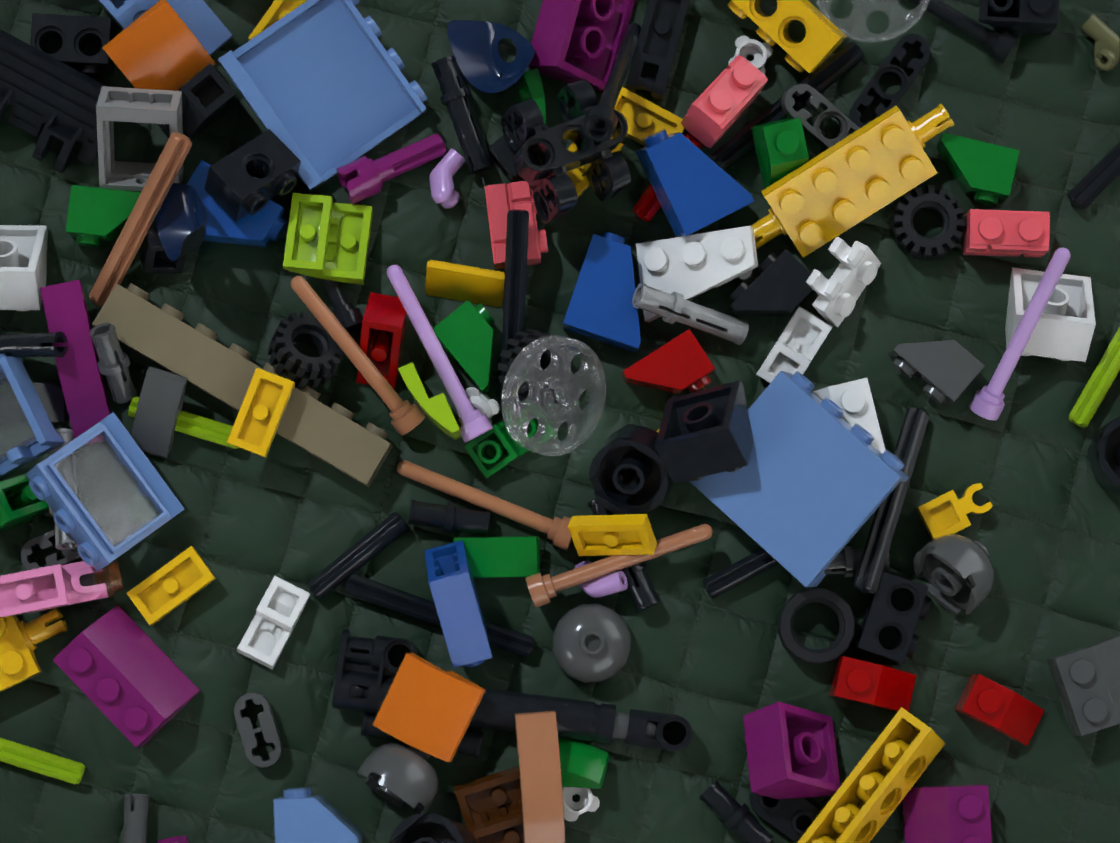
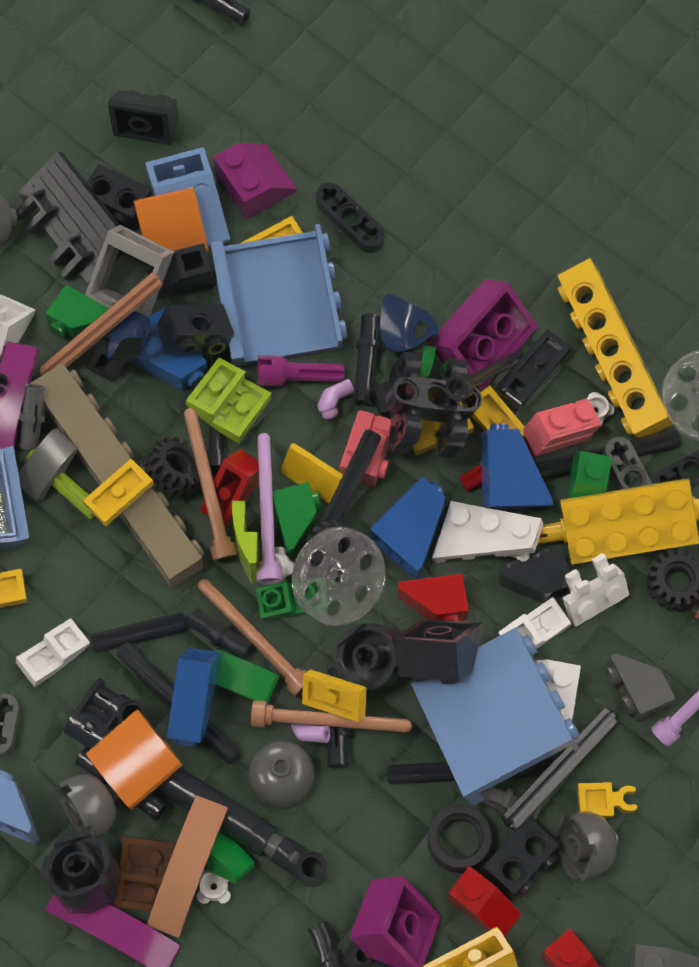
camera: 25 degrees right, 15 degrees down
light grey pin [632,283,749,345] -> none

